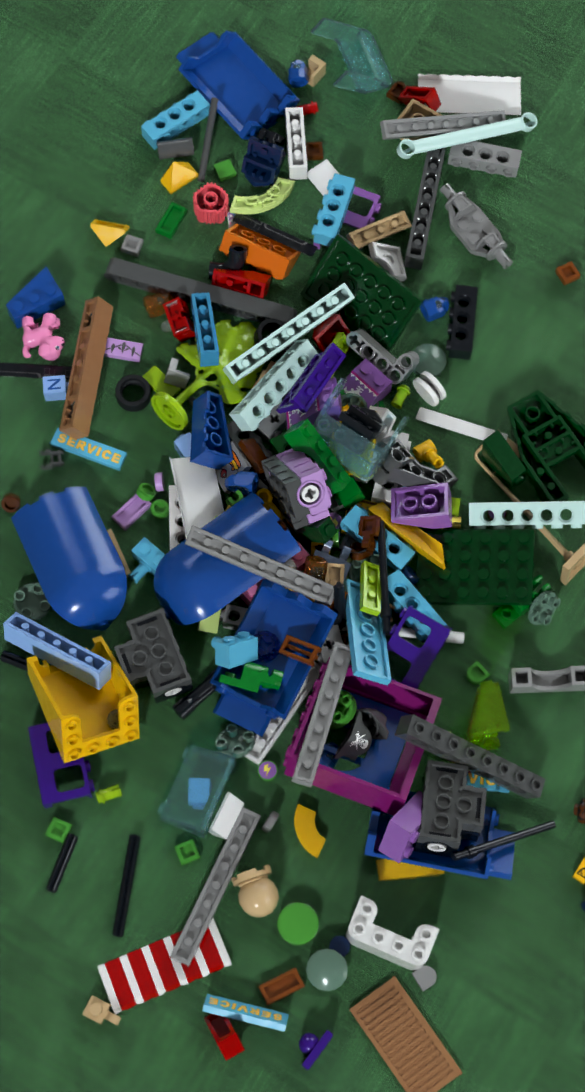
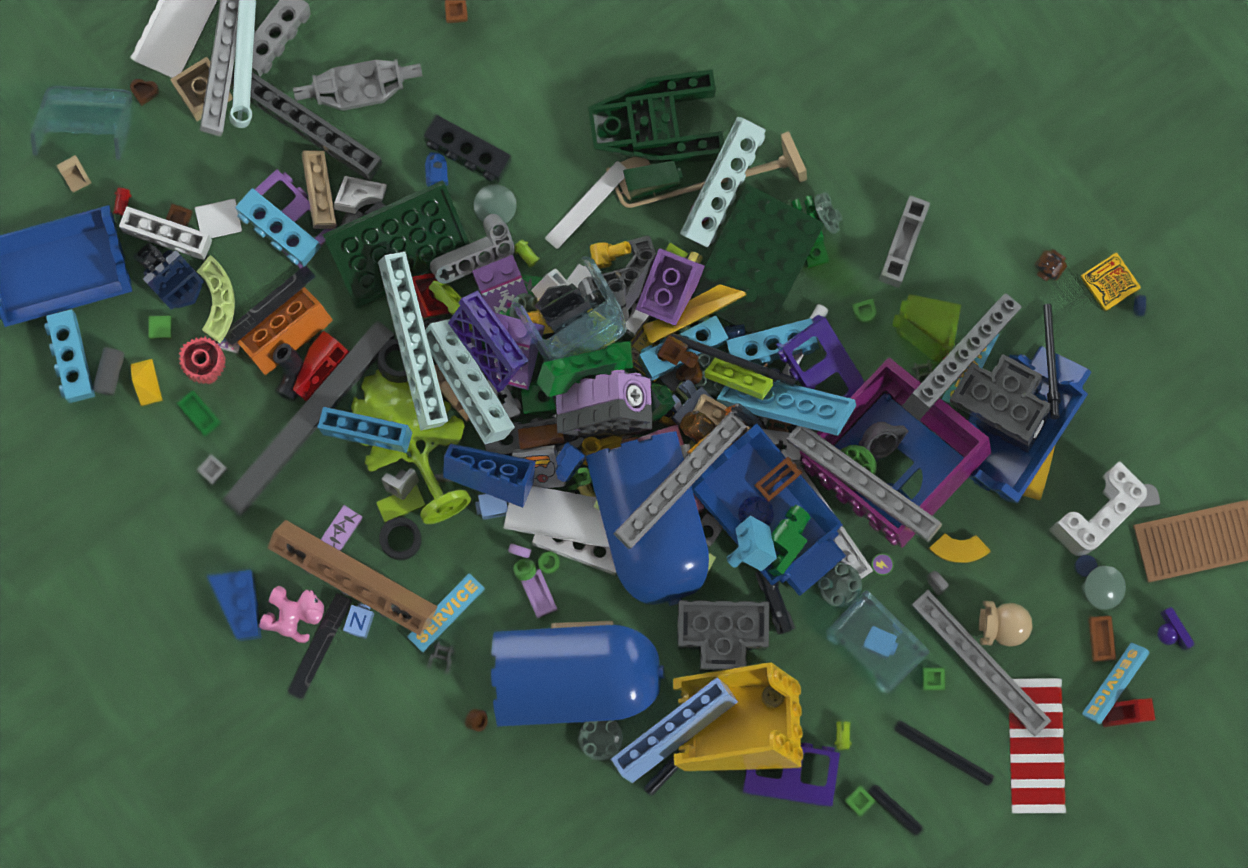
camera: 70 degrees left, 10 degrees up
tan plate [82,995,121,1026] -> none
yellow slope [90,219,129,247] -> none
medium azure brick [128,537,165,584] -> none
clear orange rock [143,293,173,318] -> none
red piece [161,297,195,342] -> none
dark grey piece [198,97,218,182] -> none
white panel [208,792,244,840] -> none
bright green tile [277,902,319,946] -> none
blue rock [288,60,309,88] -> none
dark grey hat [333,711,372,761] -> none
medium lavender slope [378,791,423,863] -> none
red slope [398,86,441,111] -> none
white head [413,371,447,406] -> none

